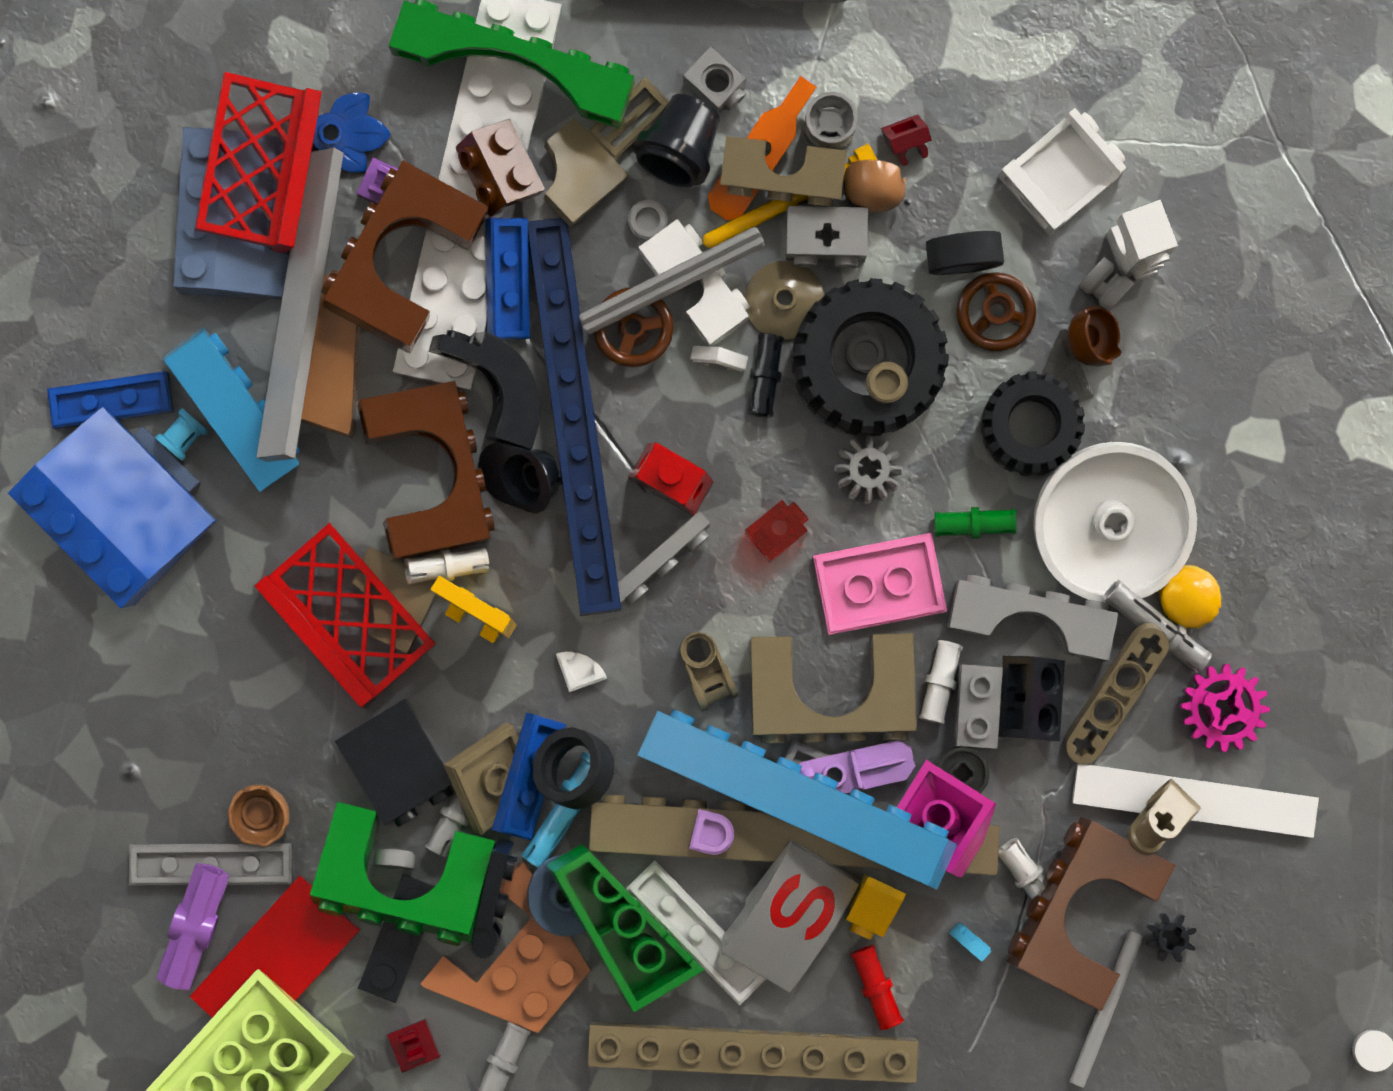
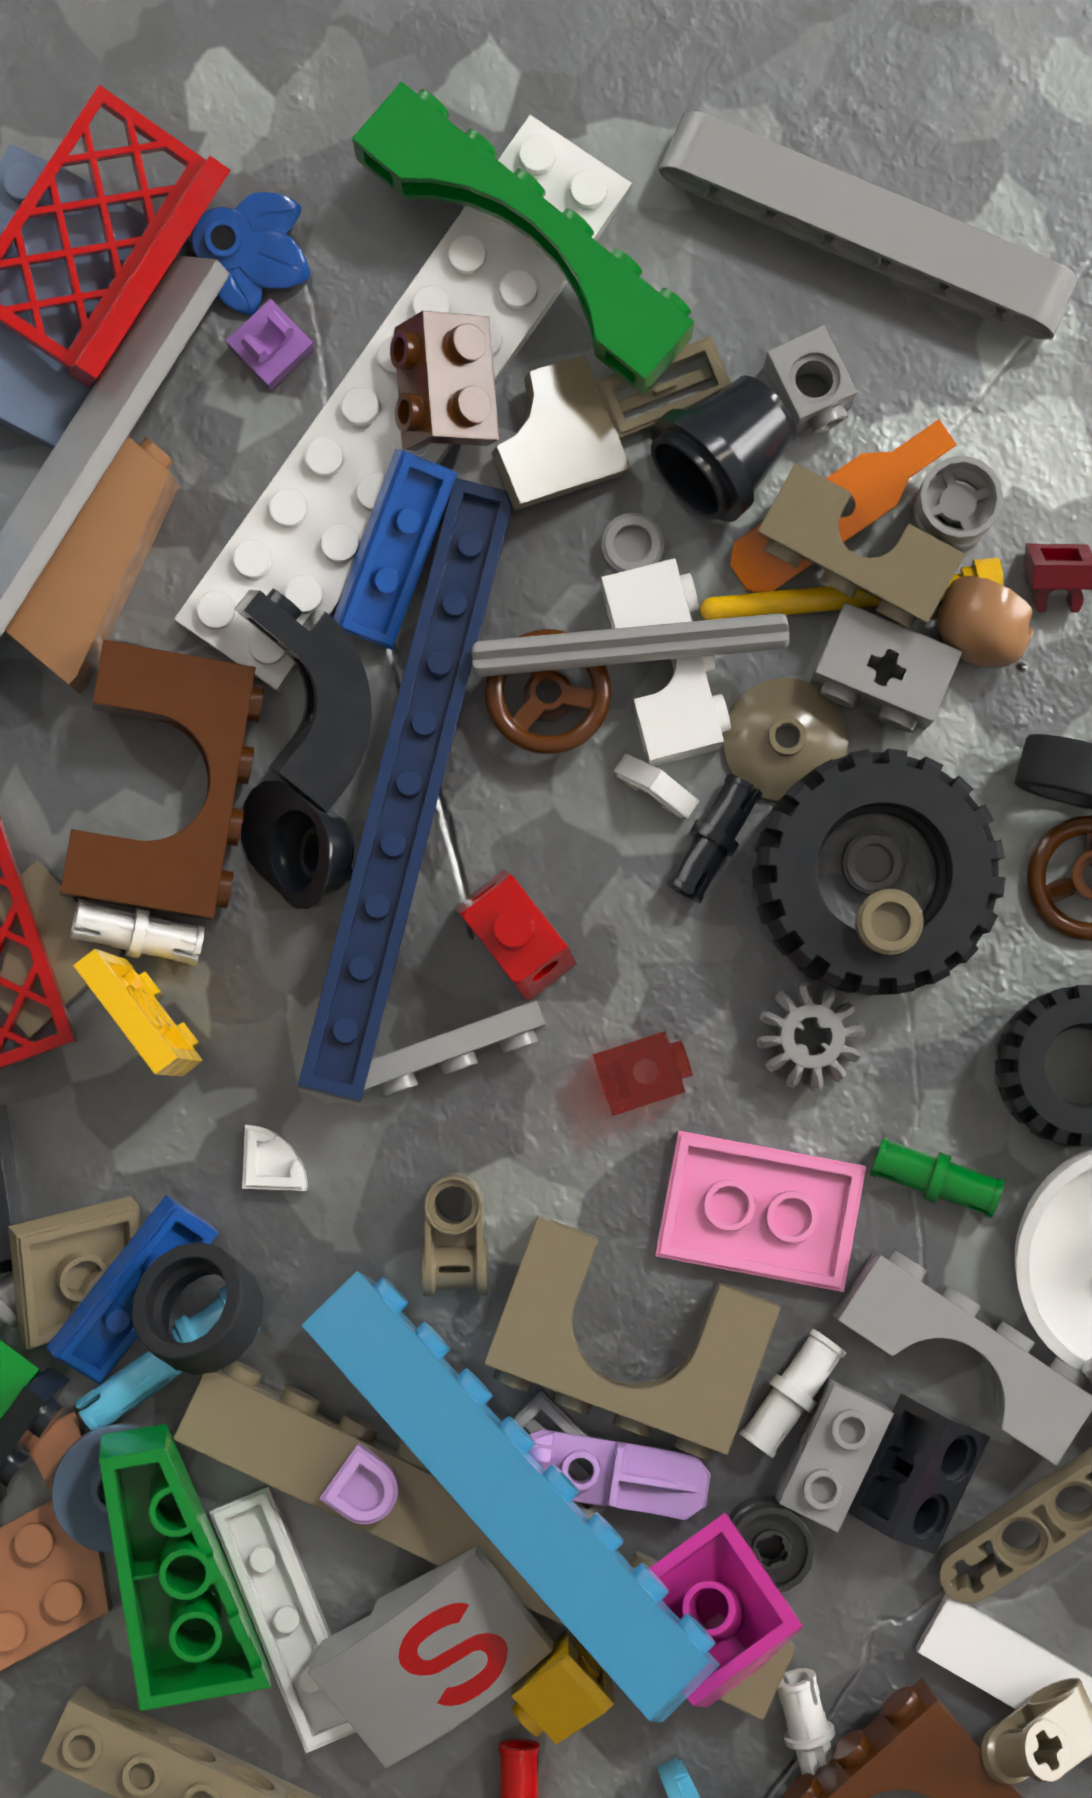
camera: 30 degrees right, 0 degrees up
reddish brown arch [321,160,489,354] -> none

